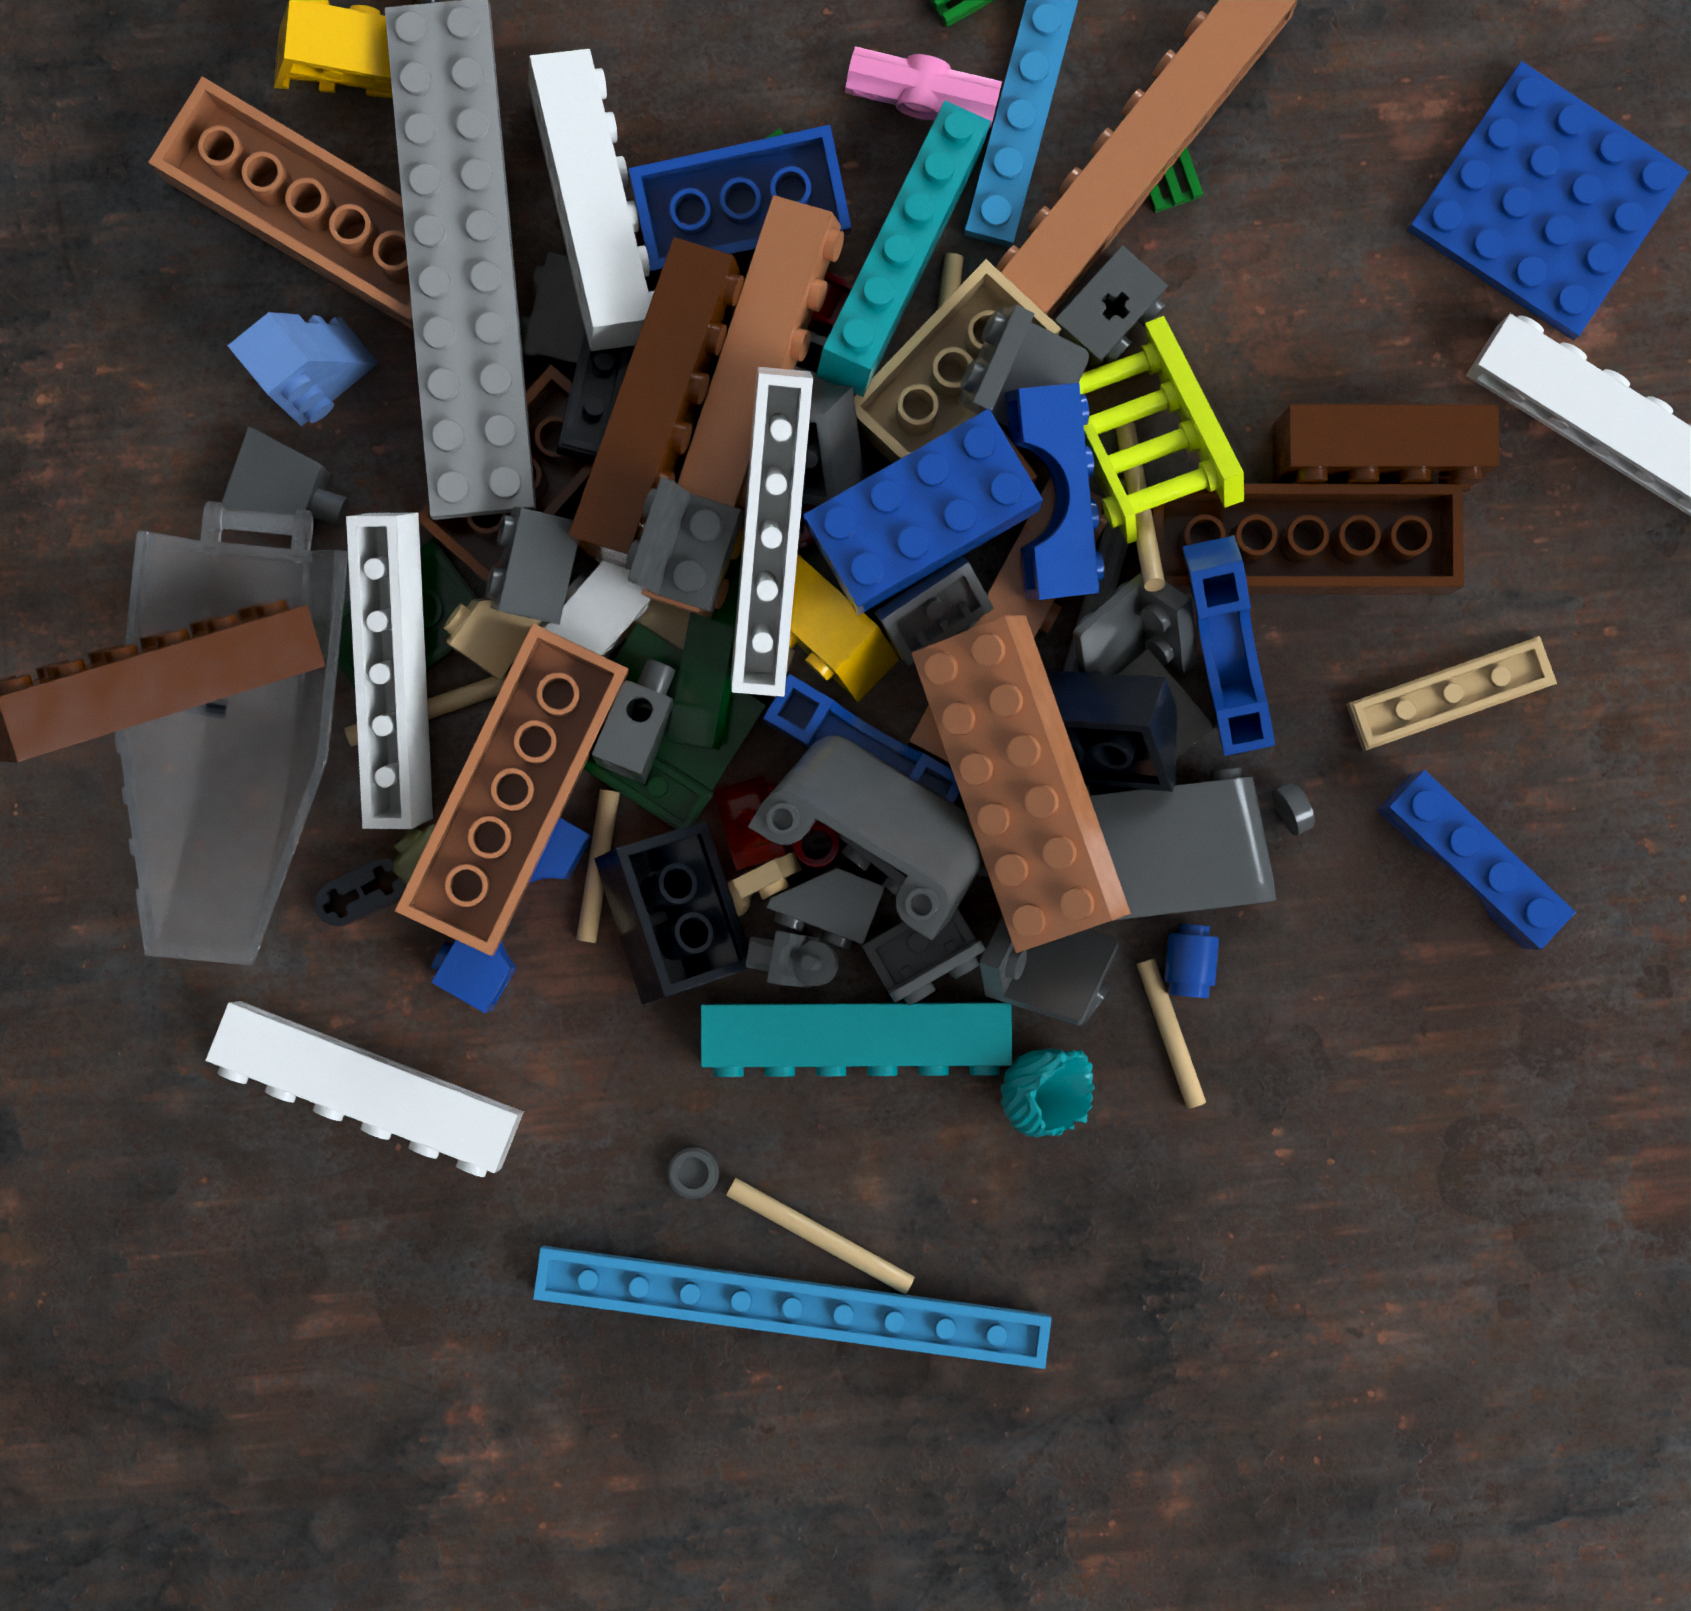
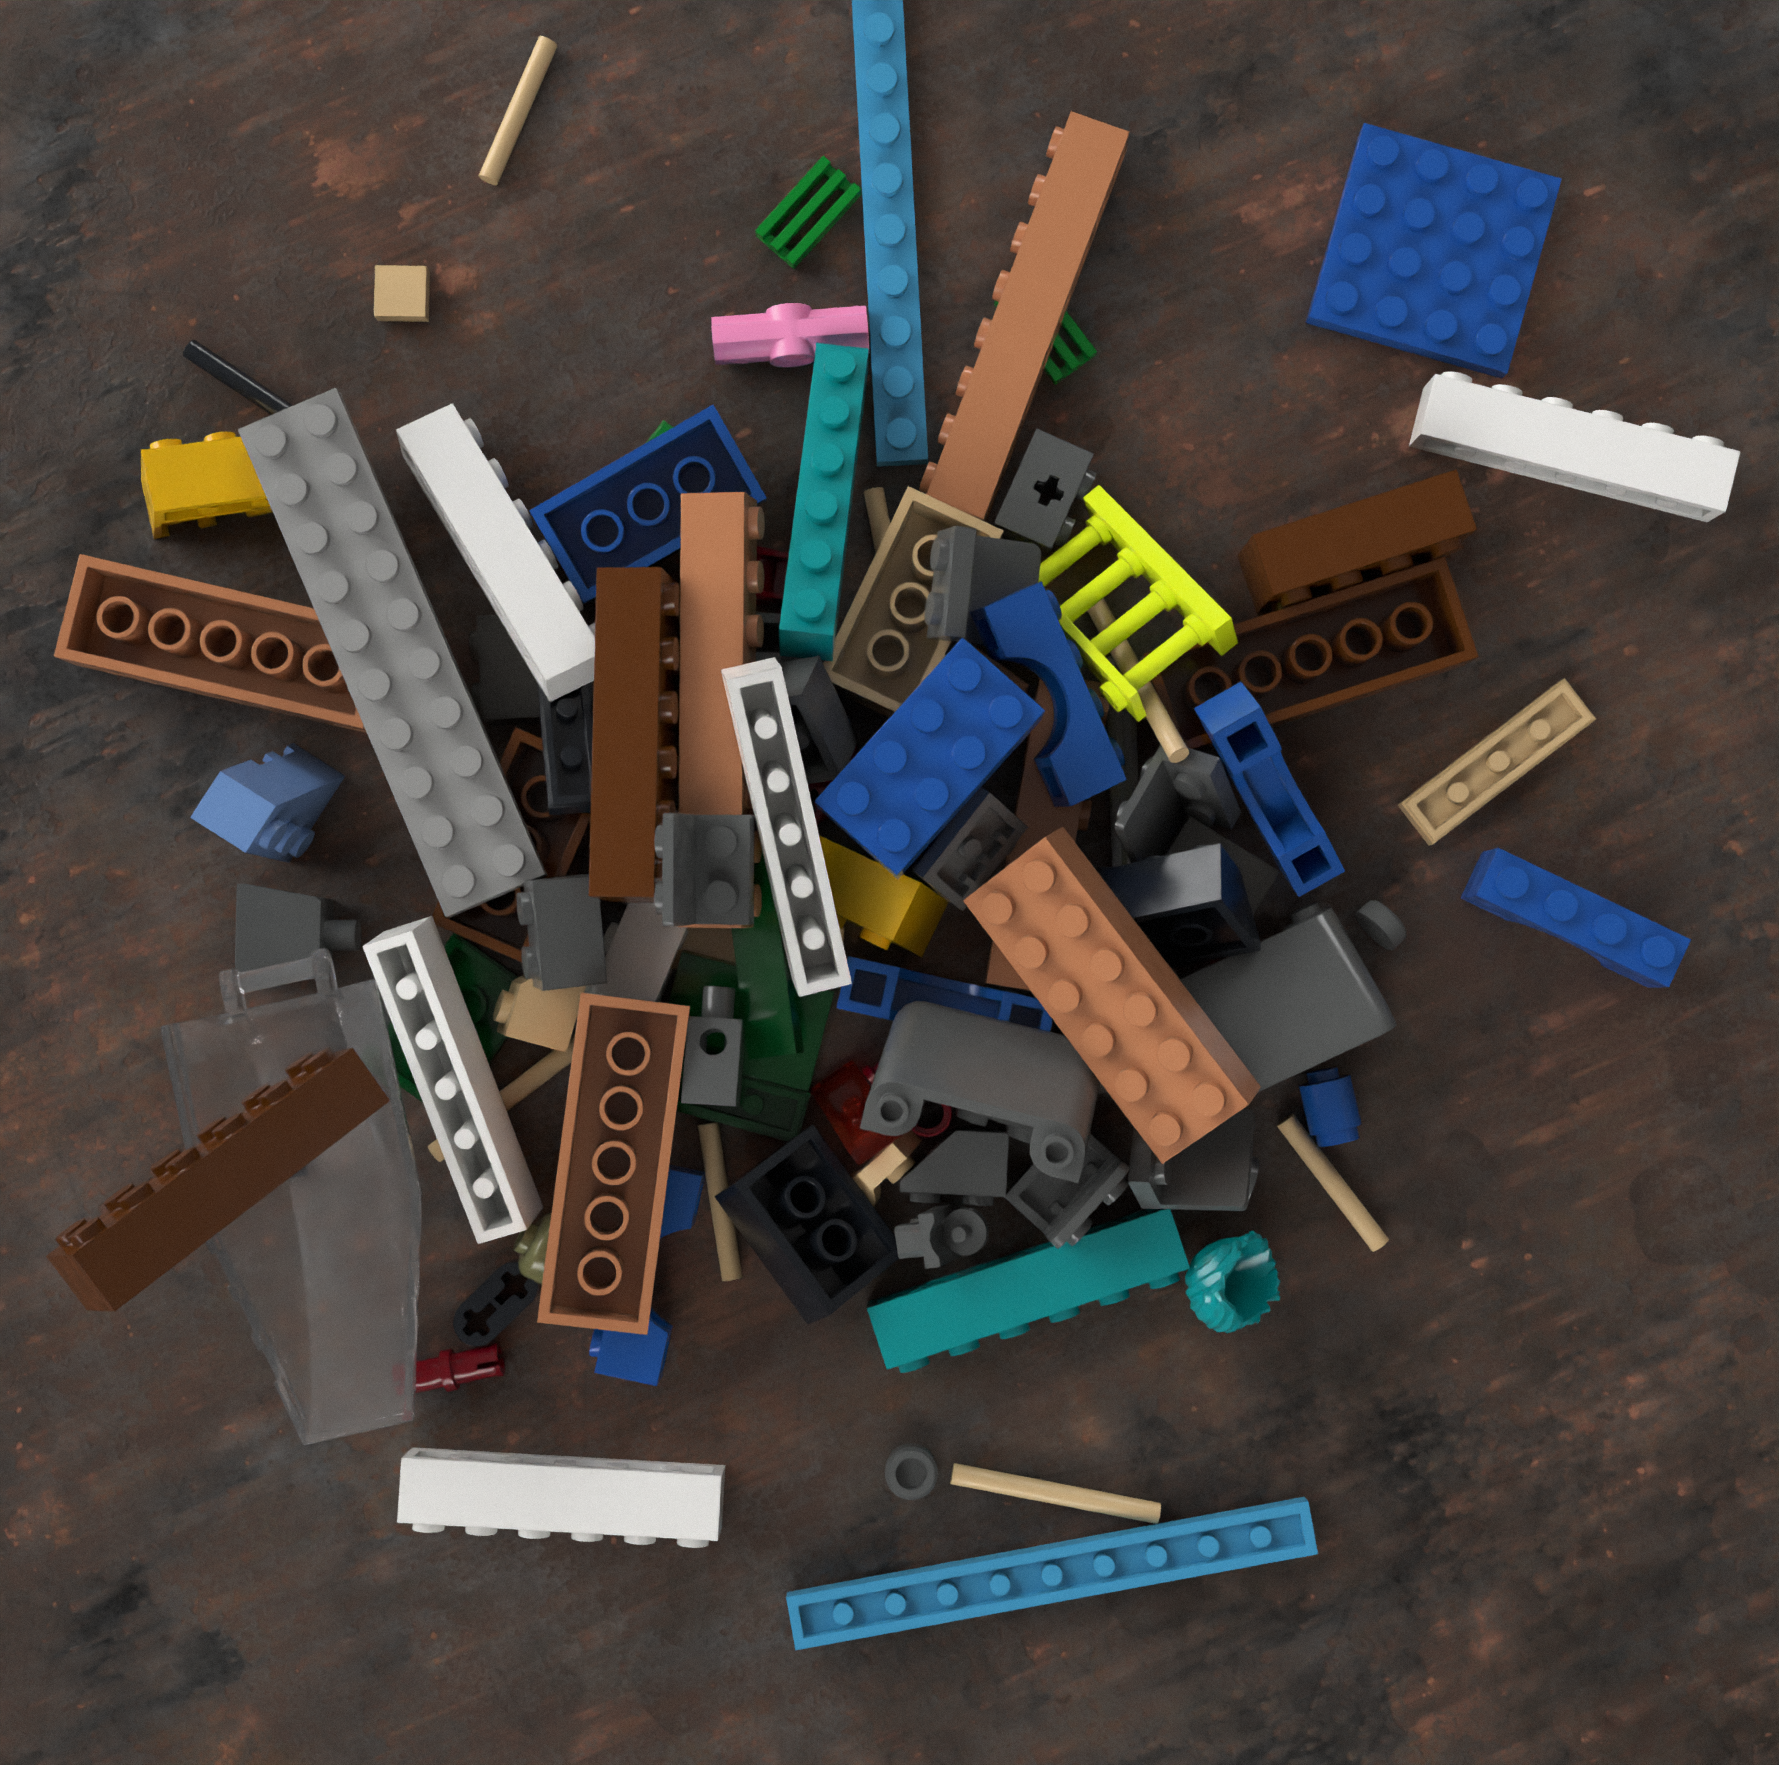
camera: 15 degrees left, 0 degrees up
none -> dark red pin [393,1342,505,1398]

